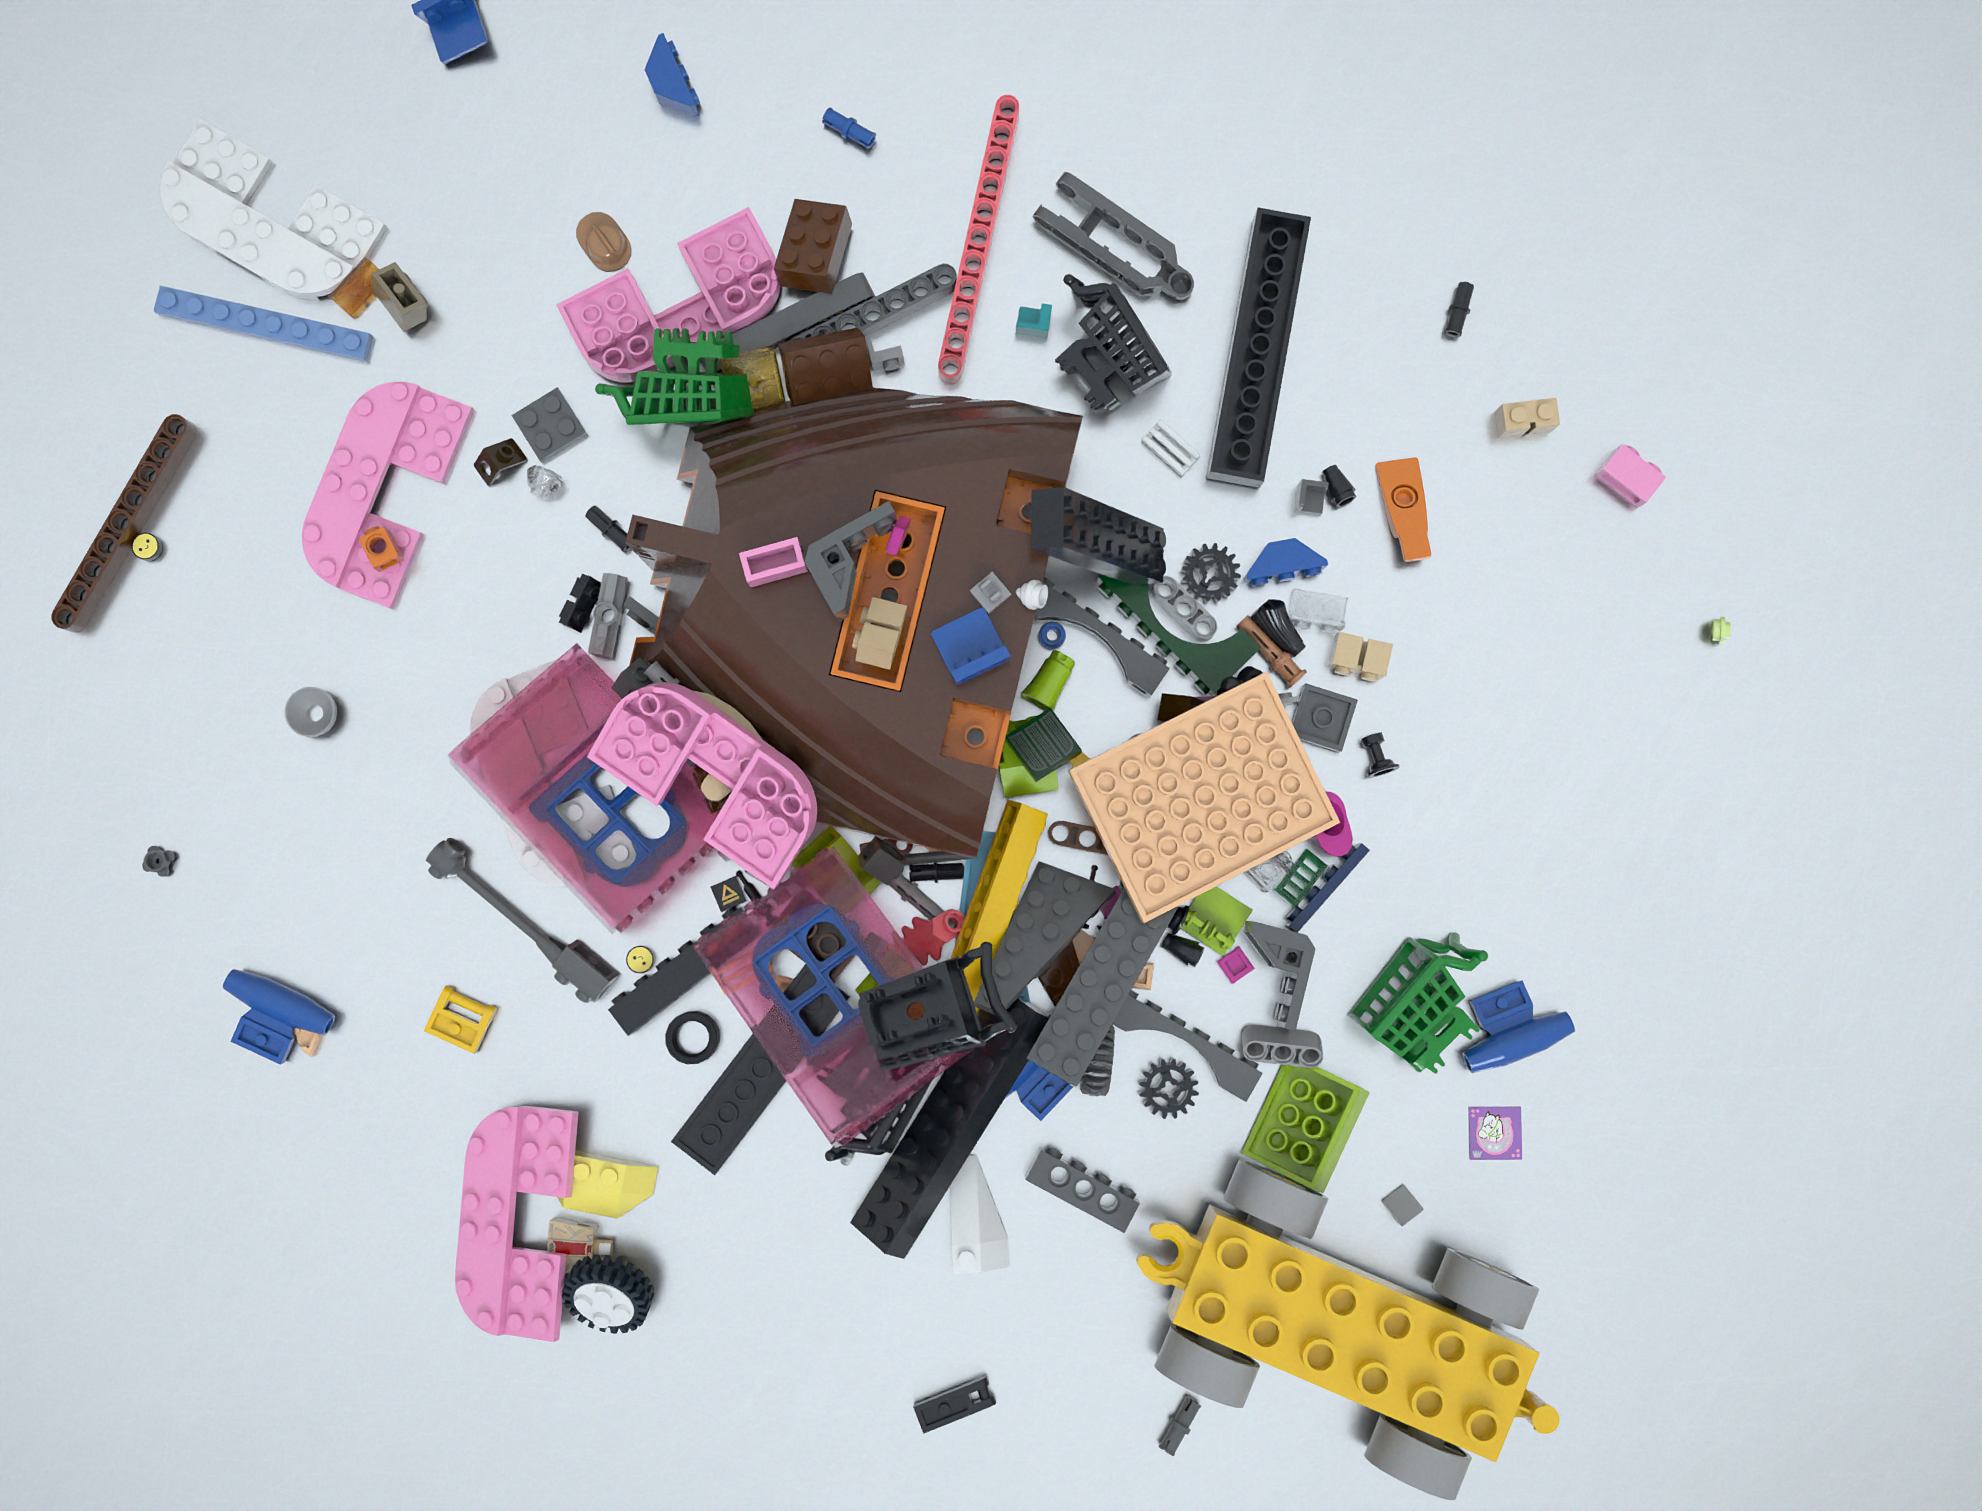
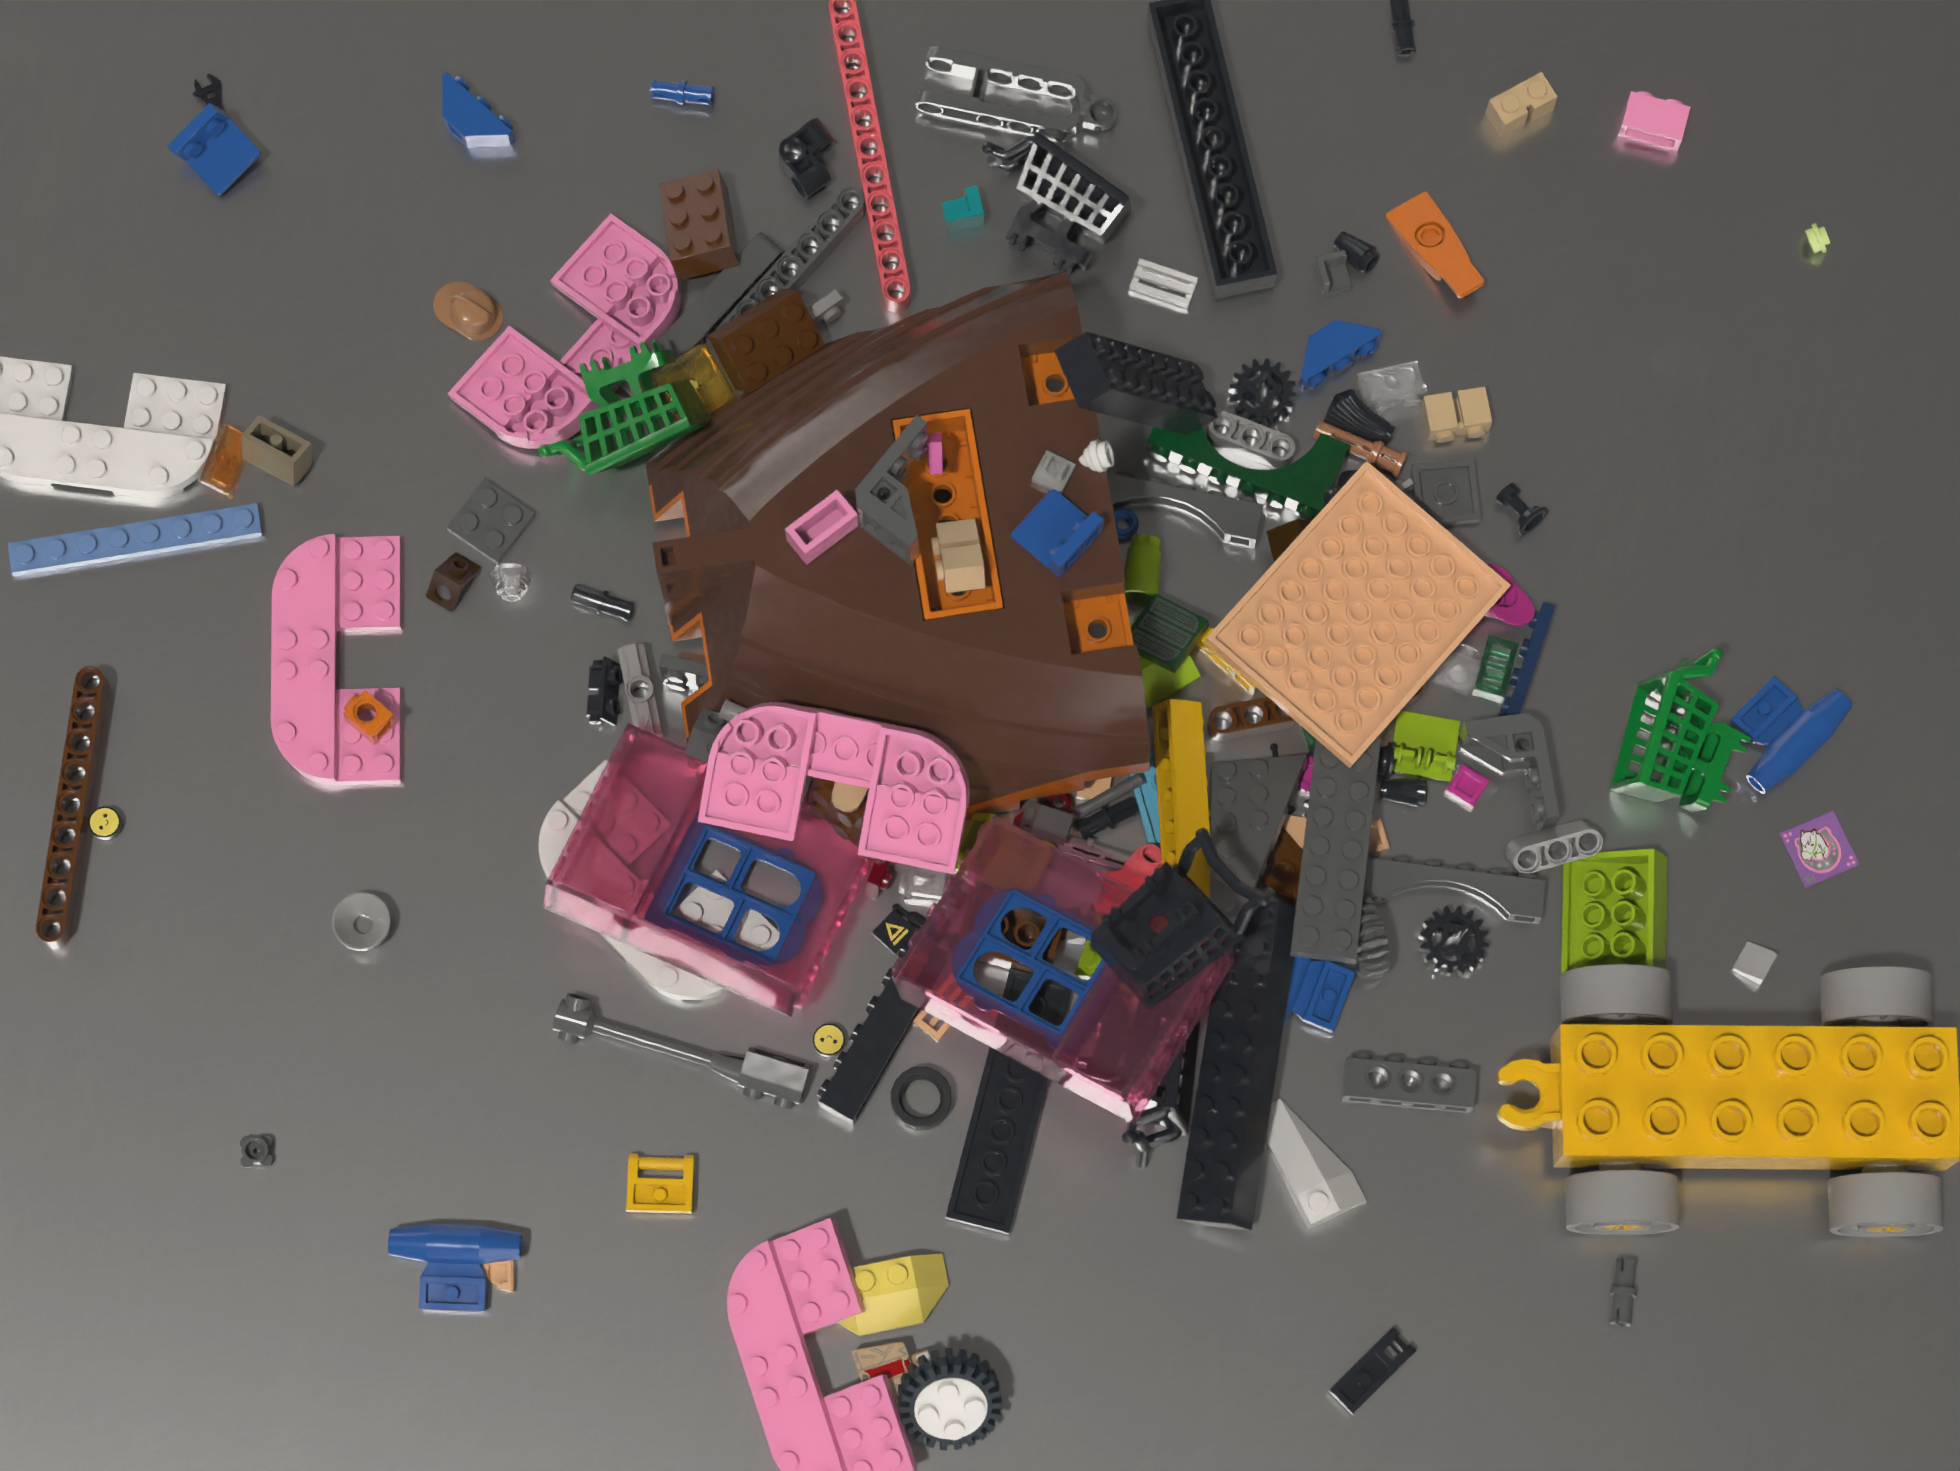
camera: 20 degrees left, 10 degrees down
none -> black piece [779,118,837,199]

